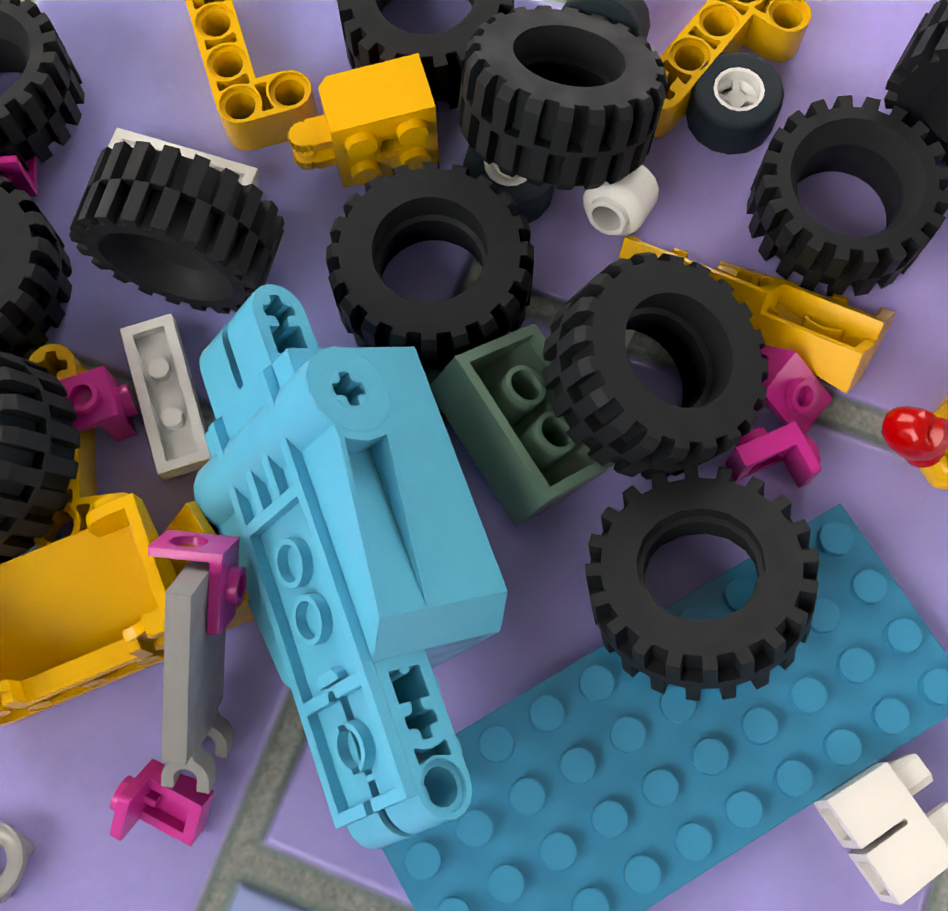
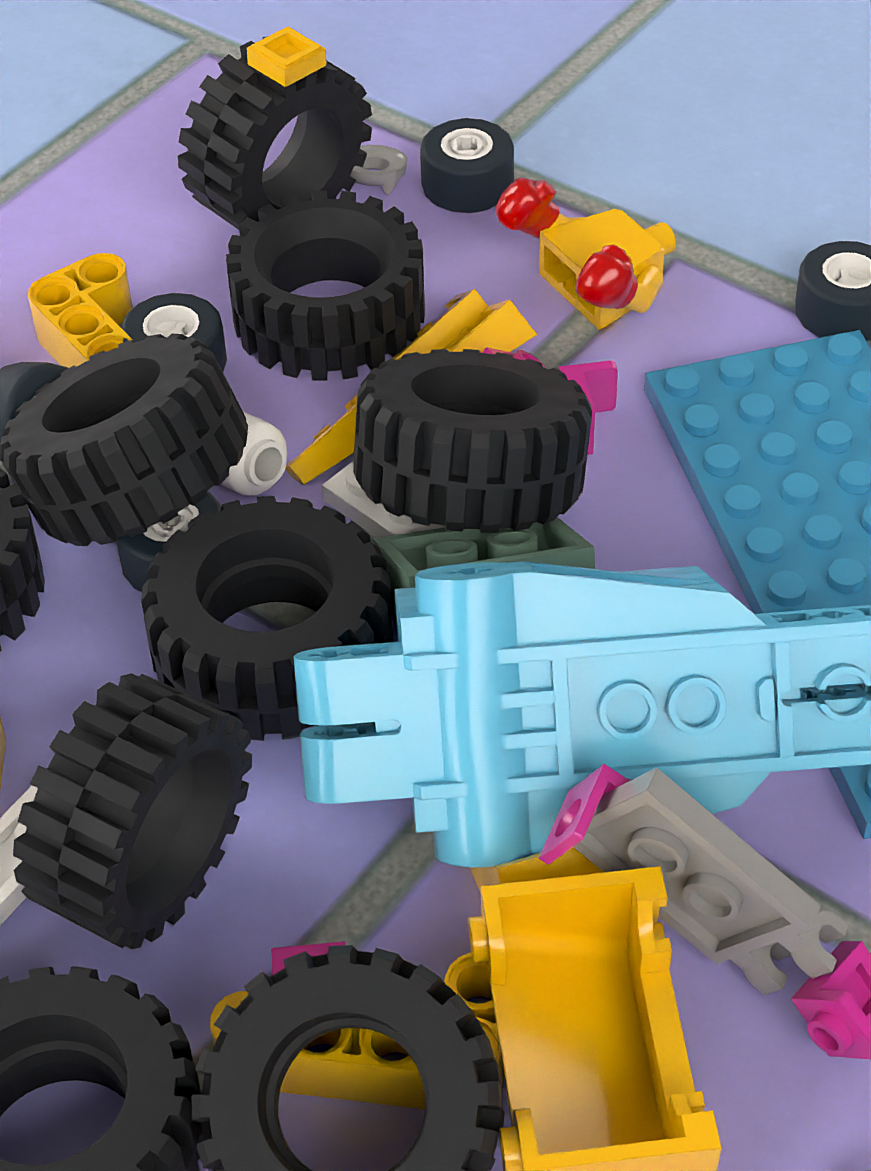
camera: 75 degrees left, 25 degrees down
white plate [120,313,211,481] -> none
yellow hinge [287,53,440,188] -> none
black tyre [585,466,819,701] -> none

